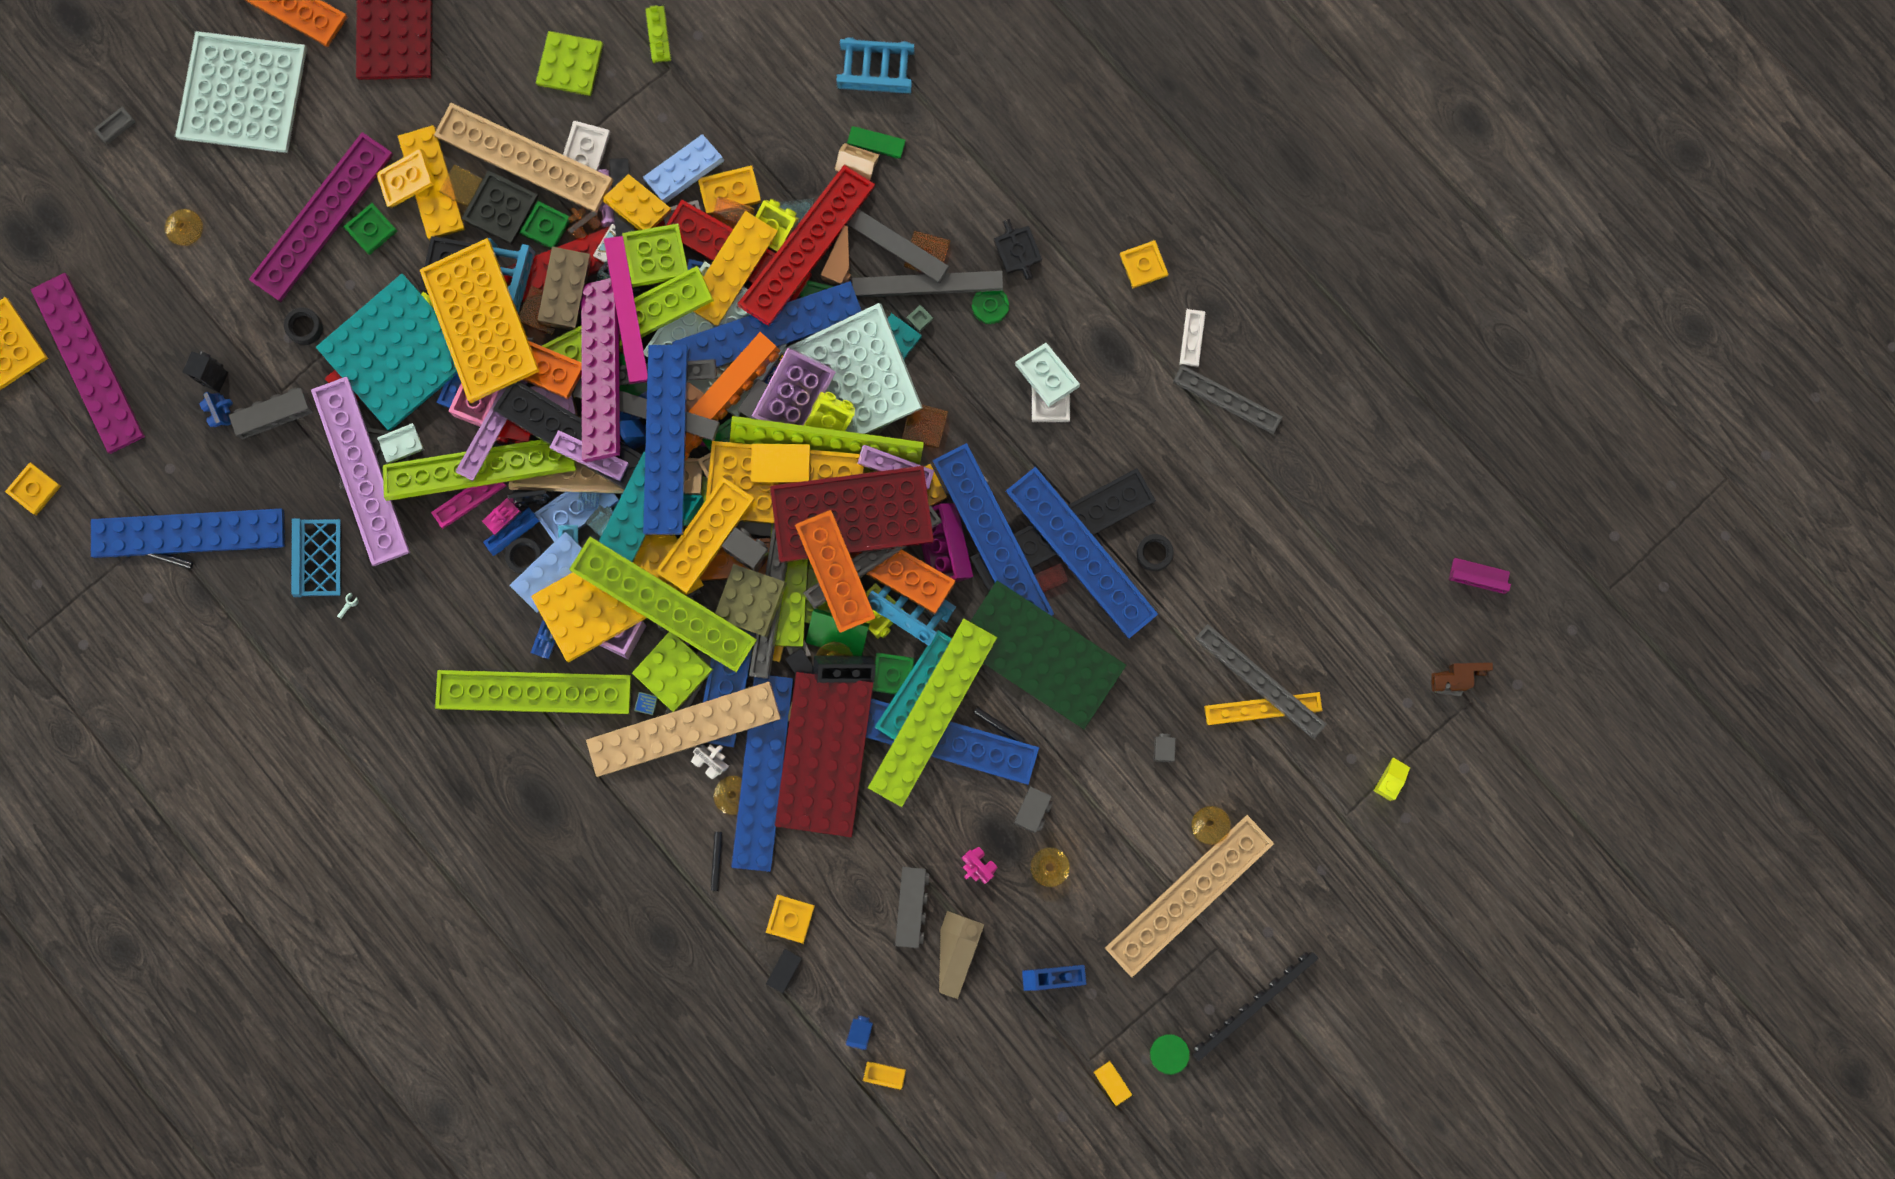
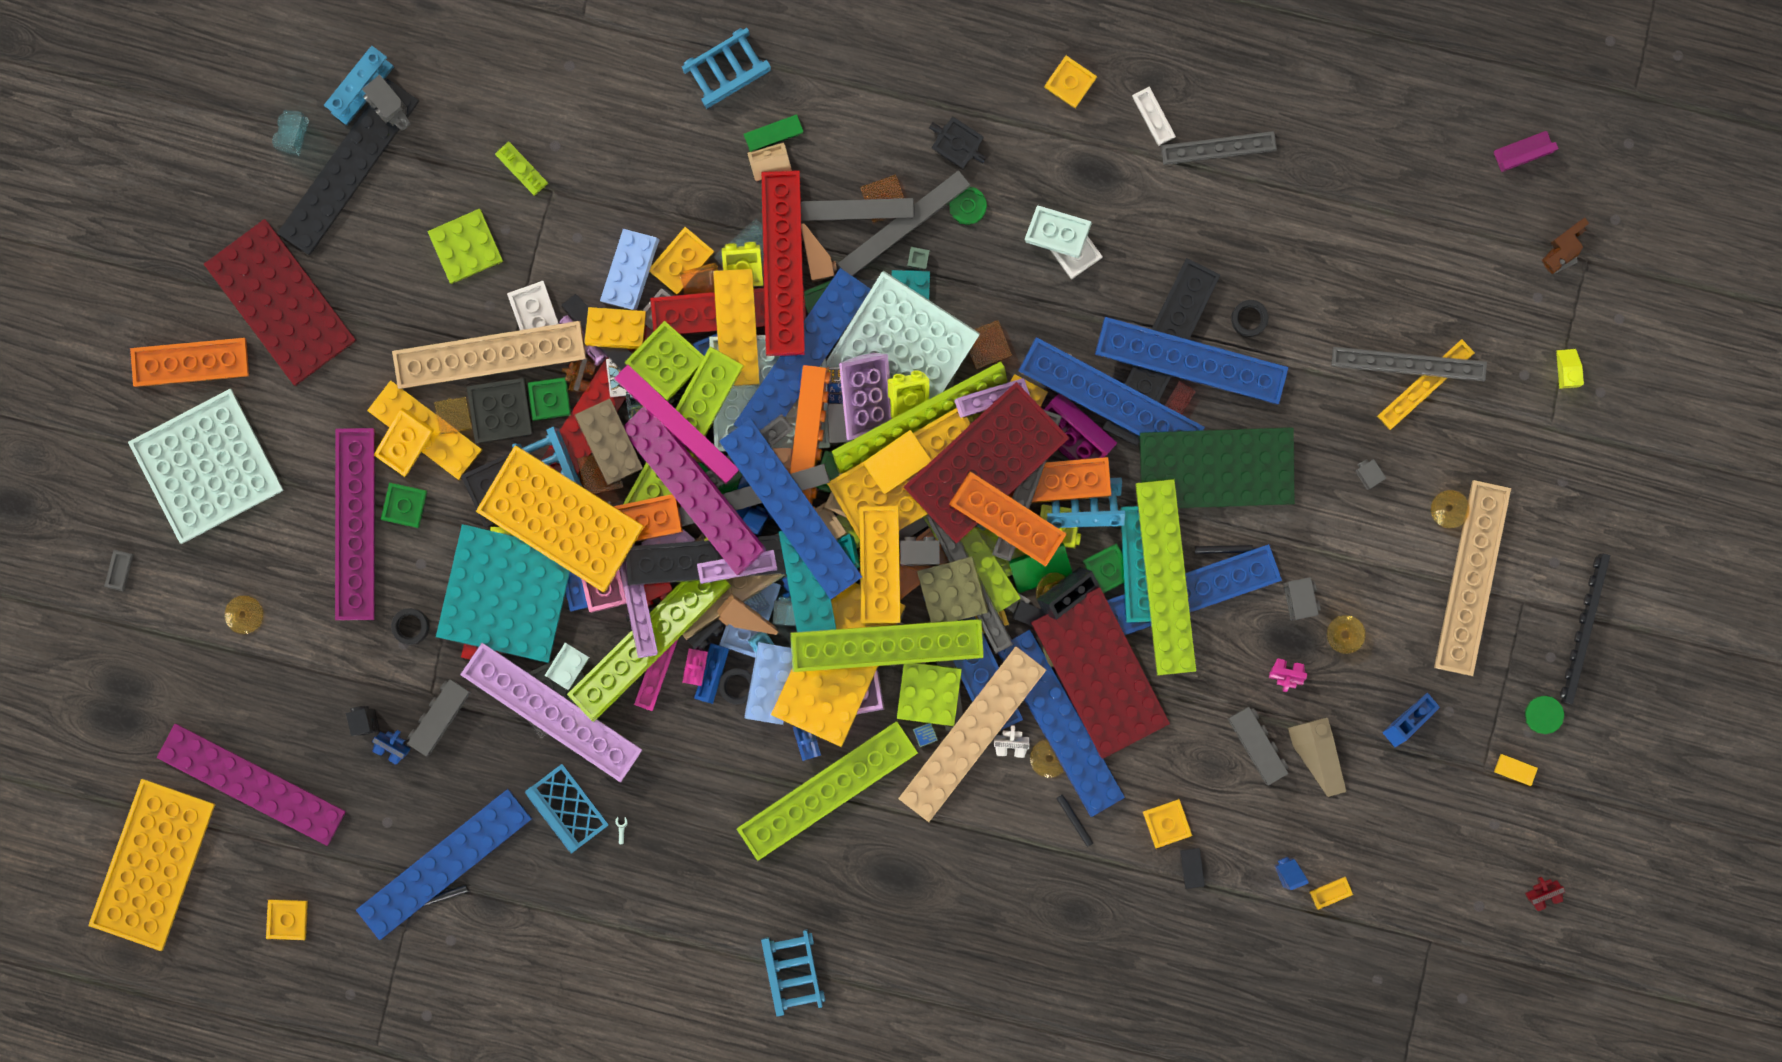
camera: 35 degrees left, 5 degrees up
none -> medium nougat slope [717,593,778,635]
none -> dark azure fence [761,929,825,1017]

